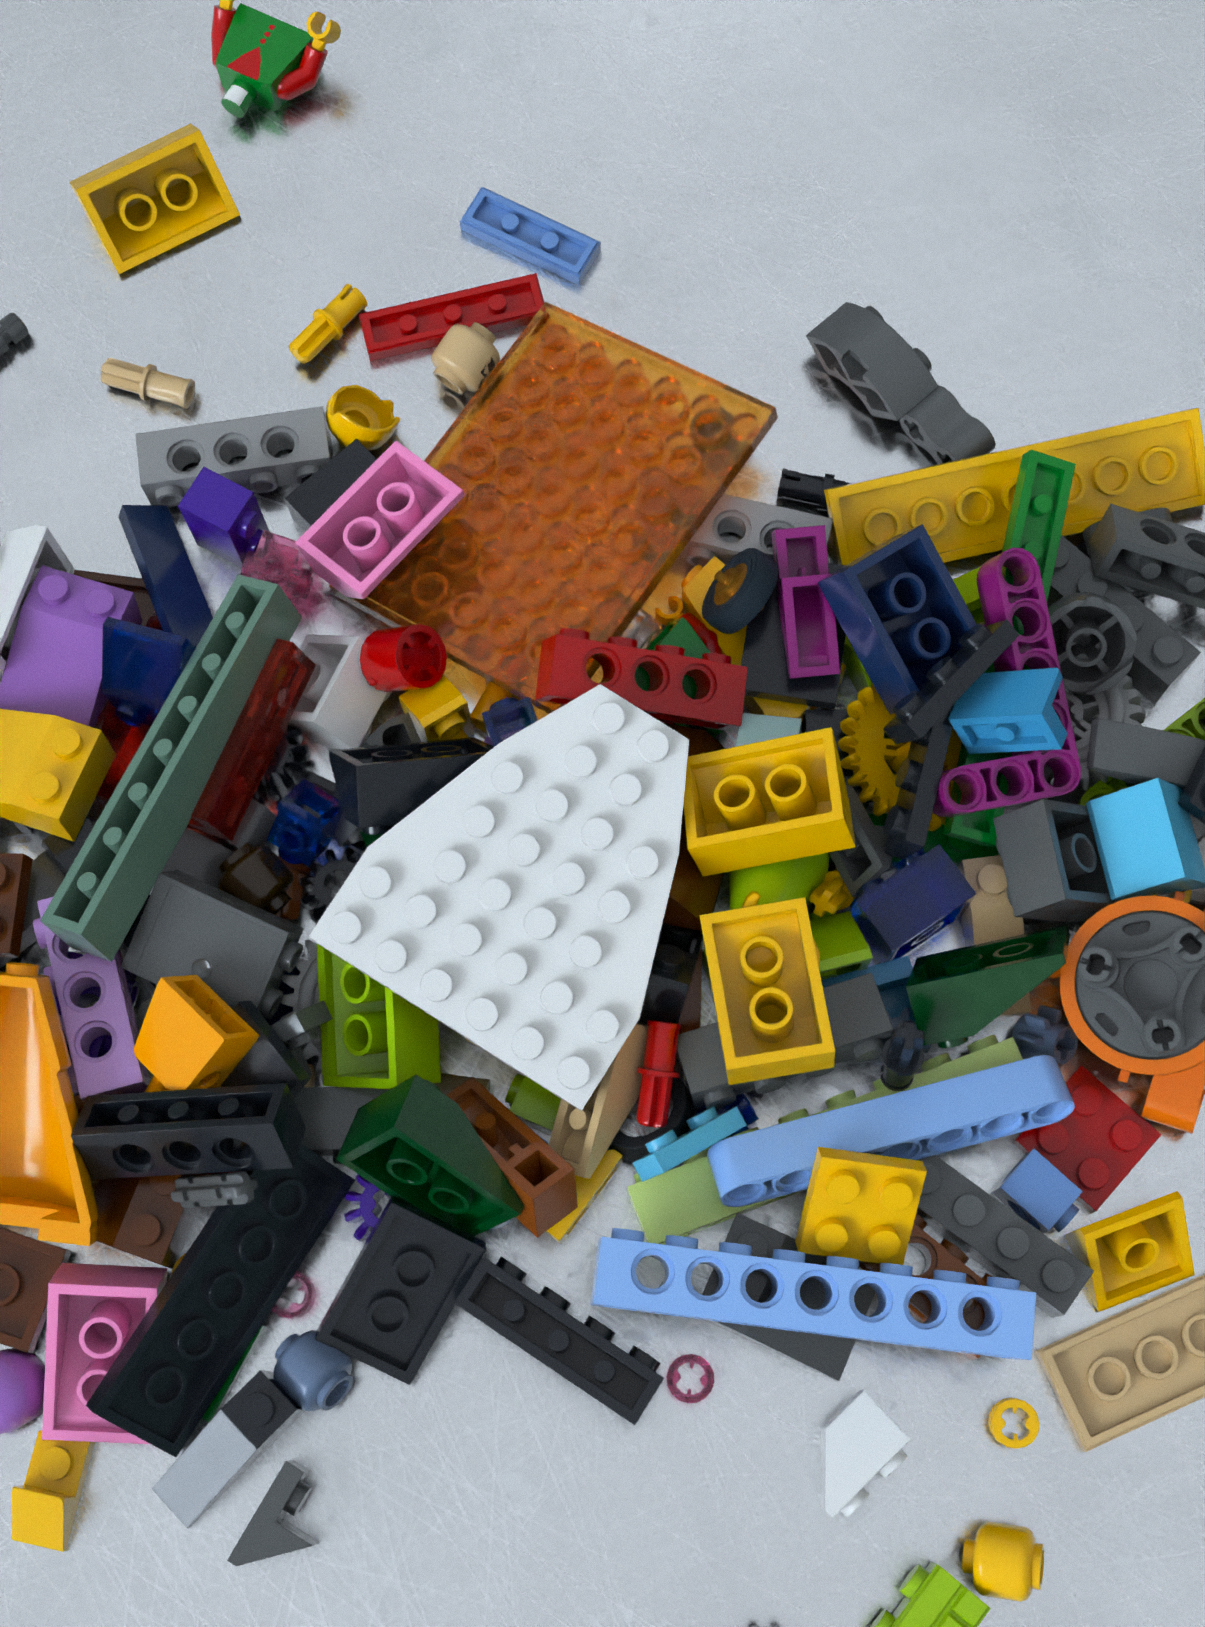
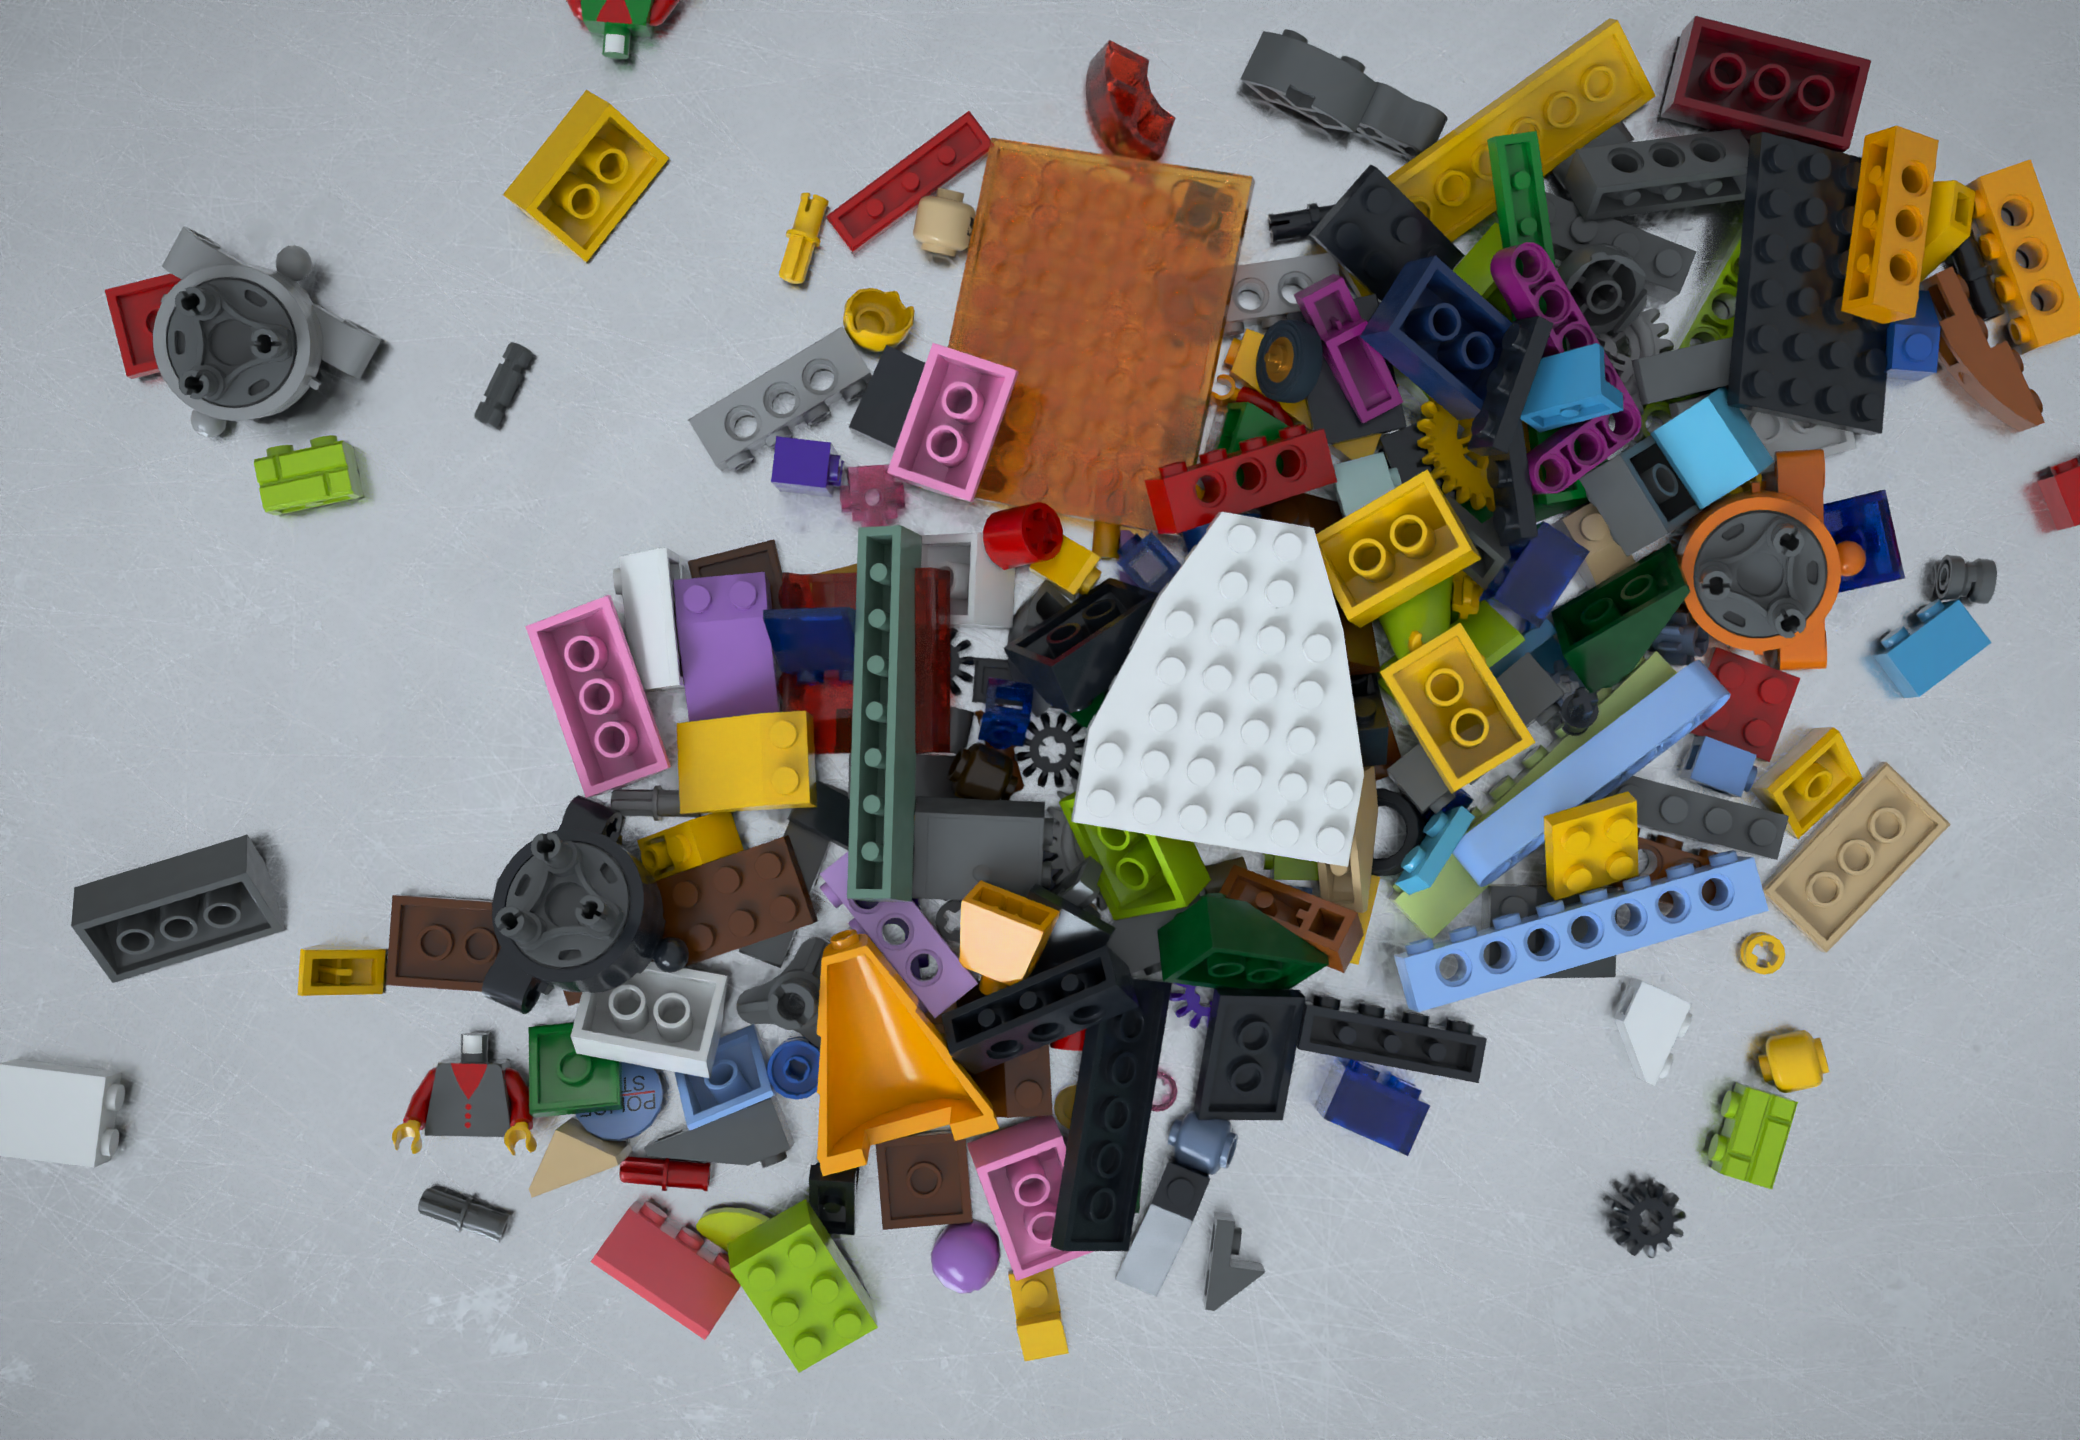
camera: 25 degrees left, 15 degrees up
tan axle [101,358,195,409] -> none
dark blue tile [118,505,213,658] -> none
dark grey axle [171,1171,258,1208] -> none
medium blue tile [460,187,601,286] -> none
red axle [637,1020,681,1128] -> none
clear pink bush [666,1354,714,1403] -> none
none -> clear red brick [1086,40,1175,176]
none -> black plate [1310,165,1465,303]
none -> clear blue brick [1314,1058,1430,1156]

